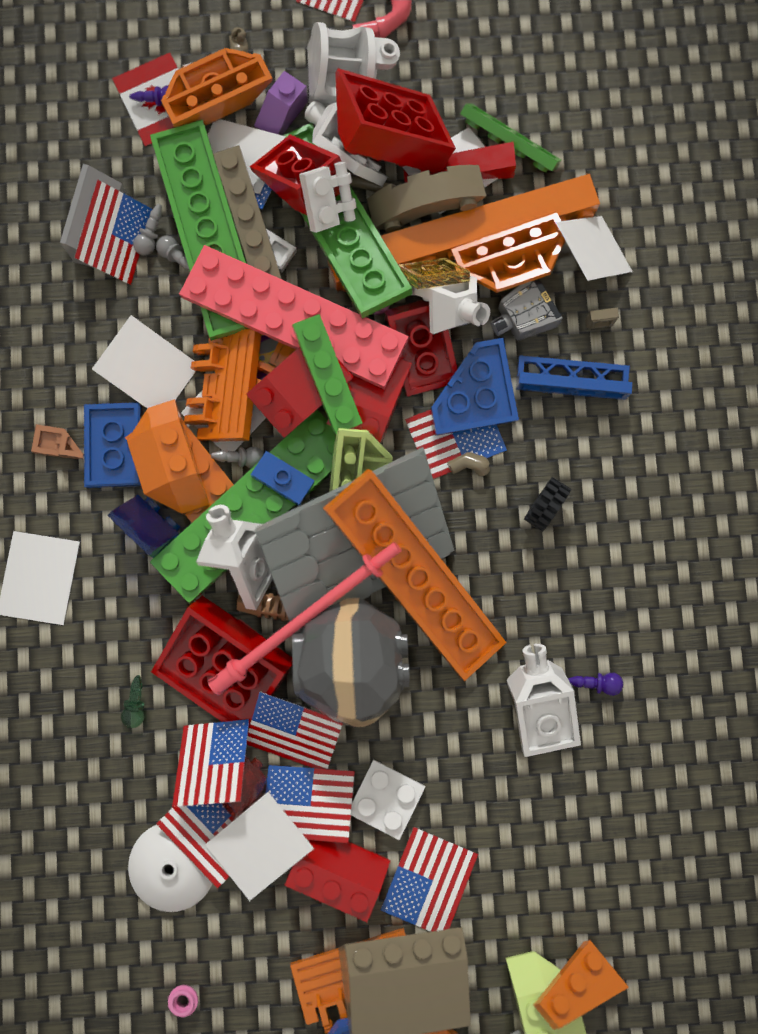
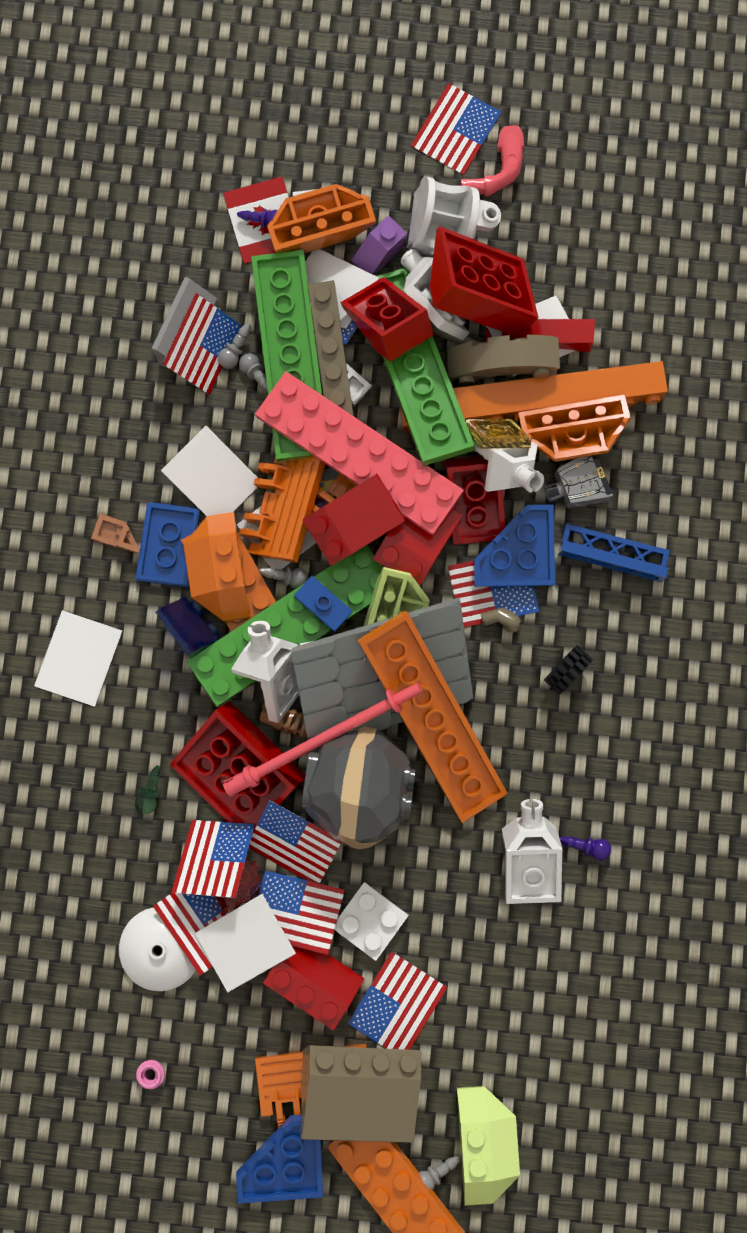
camera: 10 degrees right, 0 degrees up
dark tan arm [229,27,248,53] -> none
bright green plate [292,314,362,434] -> none
white plate [299,162,356,233] -> none
bright green plate [460,103,562,172] -> none
orange wing [533,940,629,1030] -> none
white sticker [556,216,632,281] -> none
dark tan tile [585,308,619,329] -> none

